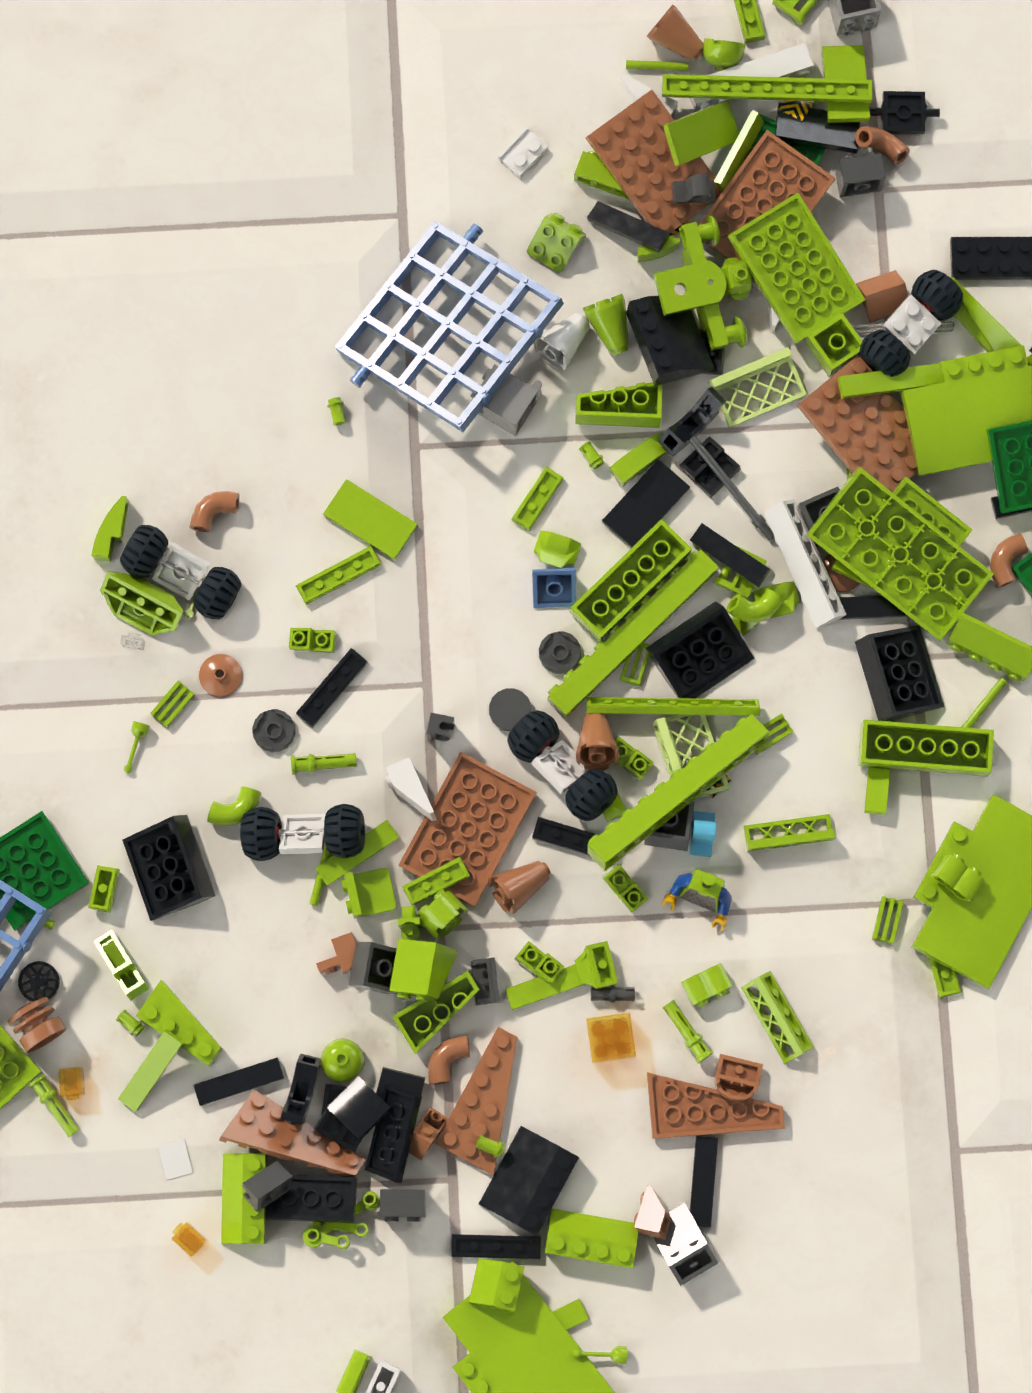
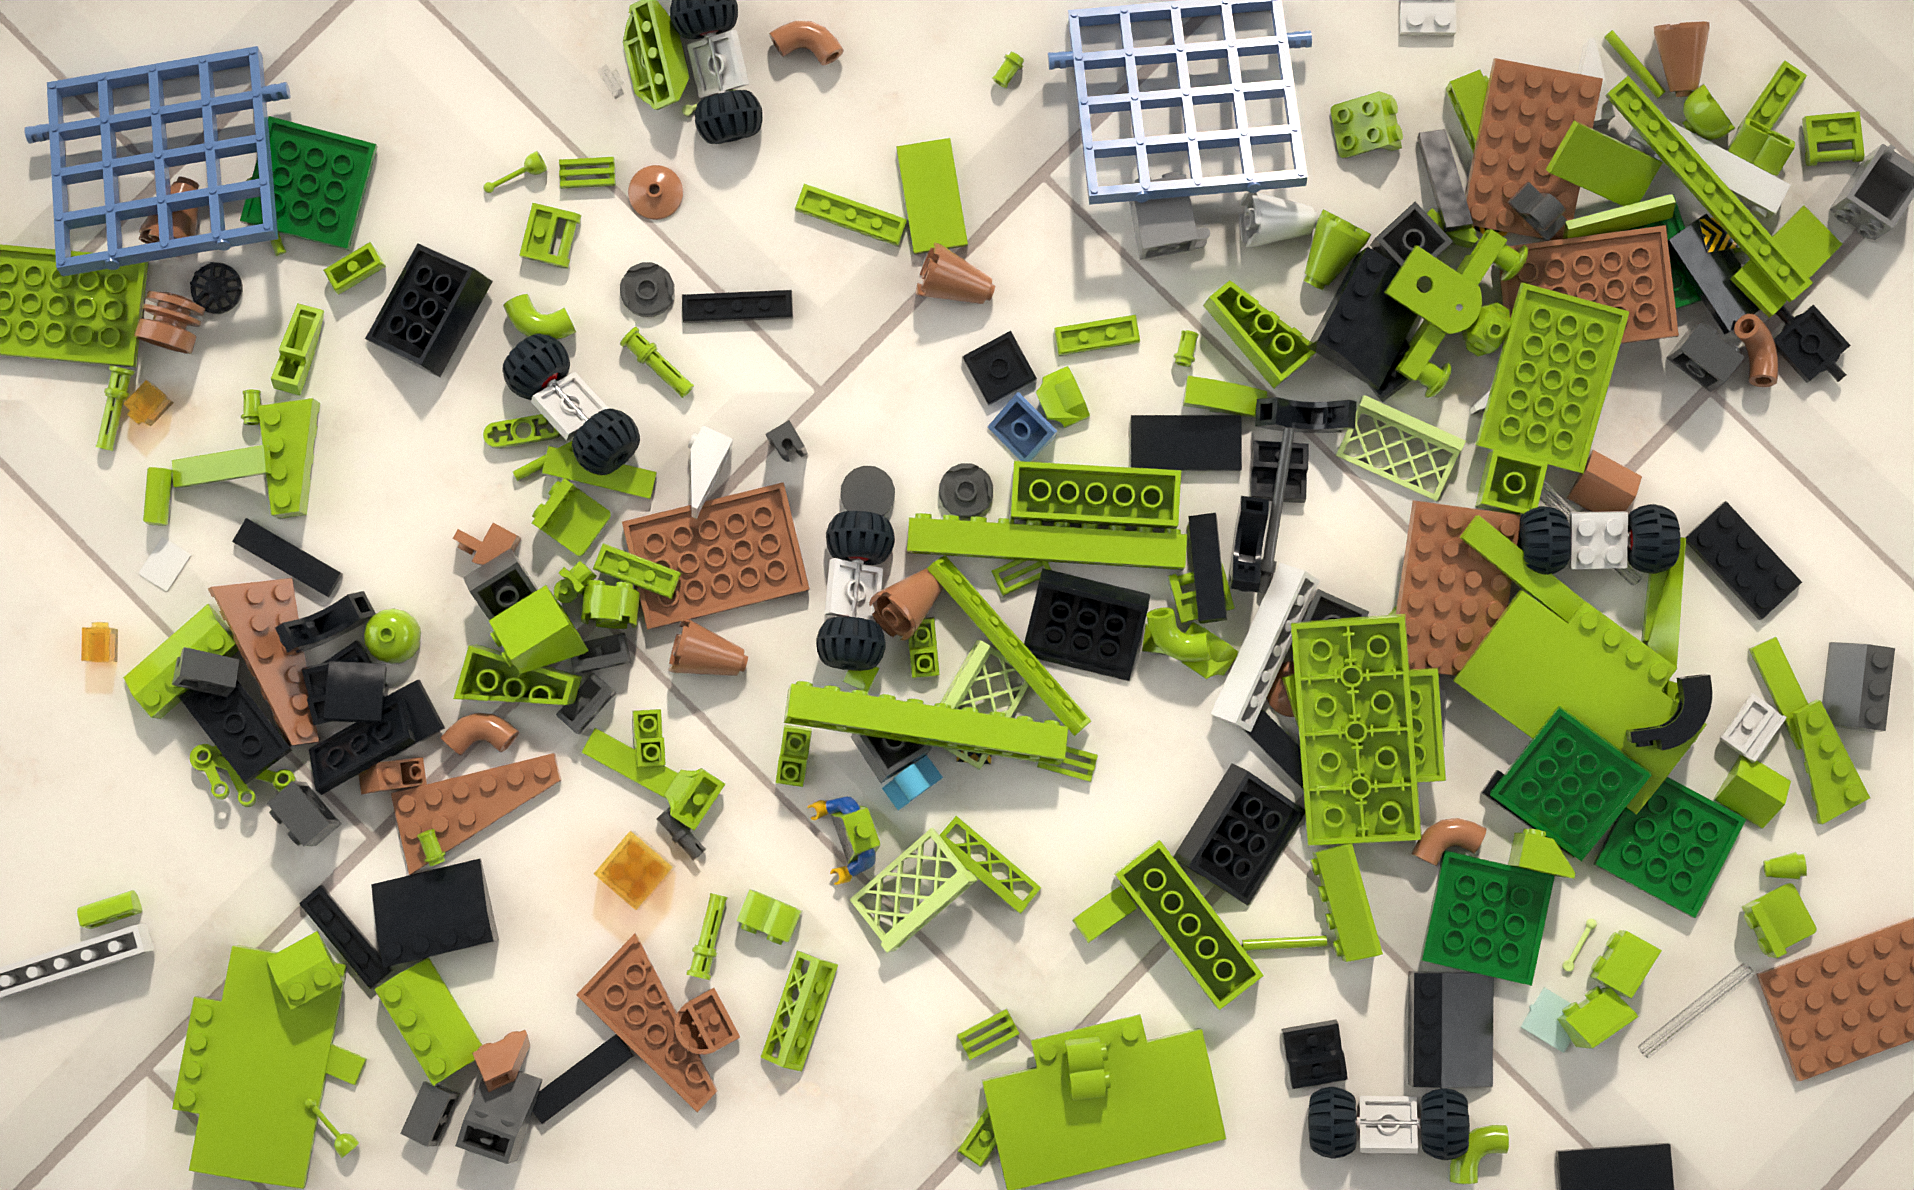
camera: 50 degrees right, 5 degrees up
lime slope [289,628,336,653] -> none
black tile [532,817,596,856] -> none
none -> lime brick [143,467,172,526]
none -> dark grey hinge [400,1081,460,1147]
none -> lime beam [483,414,561,449]
none -> lime plate [519,202,582,269]
none -> dark grey hinge [571,632,631,674]
none -> yellowish green fence [849,828,977,953]
none -> nougat cone [916,242,995,304]
none -> black tile [962,330,1037,406]
none -> black arch [1229,496,1269,593]
none -> dark grey brick [1370,202,1453,269]
none -> lime brick [1728,118,1795,176]

